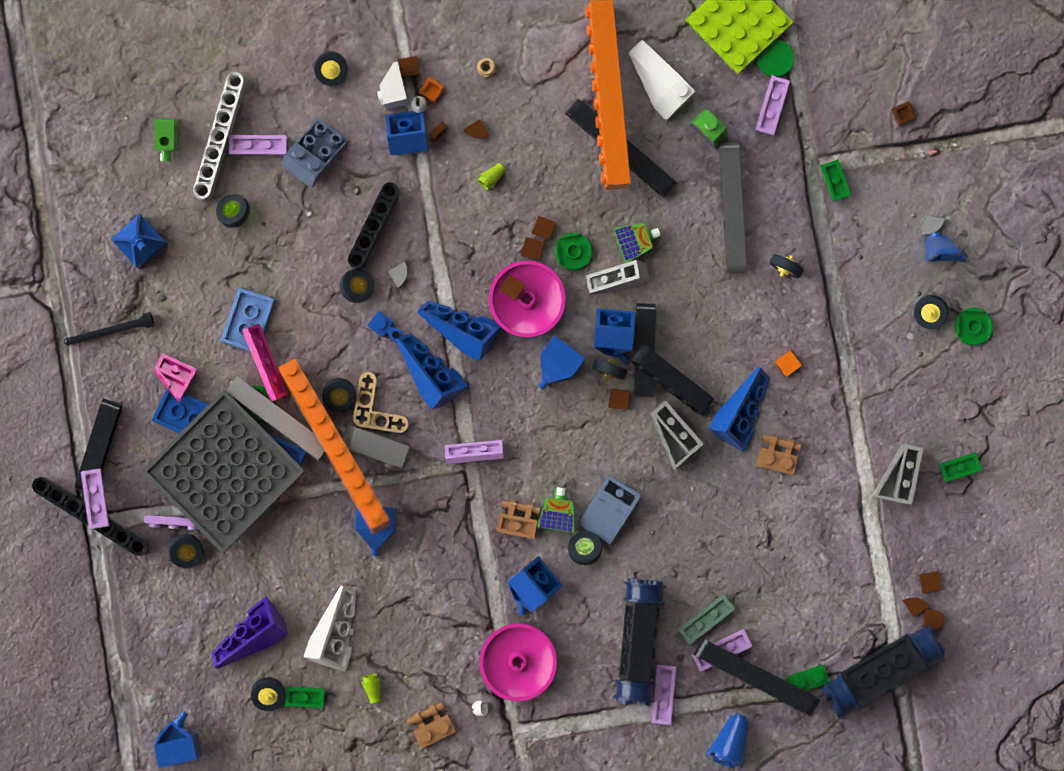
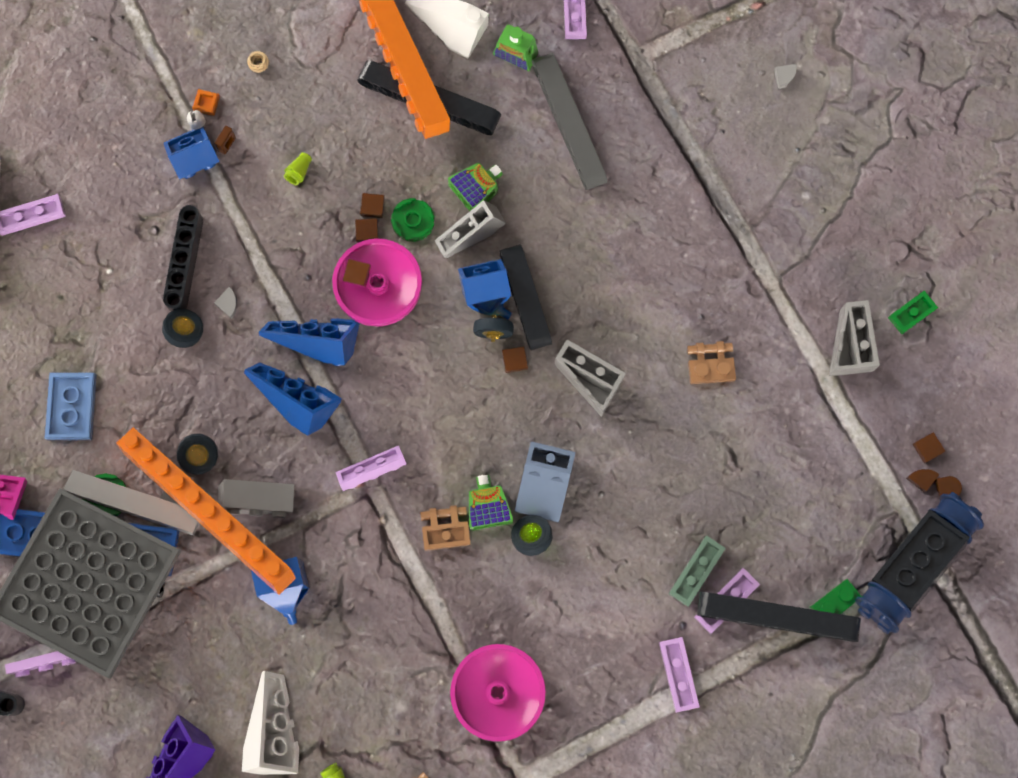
camera: 25 degrees left, 10 degrees down
black wheel [168,534,203,568] -> none
black wheel [216,194,250,228] -> none
dark pink plate [242,324,288,401] -> none
sand blue slope [281,118,348,188] -> none
black wheel [314,51,348,86] -> none
tan beam [353,372,409,433] -> none
blue plate [367,311,403,342] -> none
white slope [377,62,408,110] -> none
reddish brown tile [398,55,421,79] -> none
reddish brown tile [463,119,490,139] -> none
white hinge [472,700,488,716] -> none
blue piece [507,556,563,616] -> none
blue piece [539,335,585,389] -> none
black brick [613,578,666,706] -> none
black beam [631,345,714,416] -> none
blue cone [706,713,749,770] -> none
blue wedge [709,367,770,452] -> none
black wheel [770,254,804,278] -> none
orange tile [775,350,802,377] -> none
green plate [820,159,851,202] -> none
black wheel [914,295,949,329] -> none
blue wedge [925,233,968,261] -> none
green tile [954,307,993,346] -> none

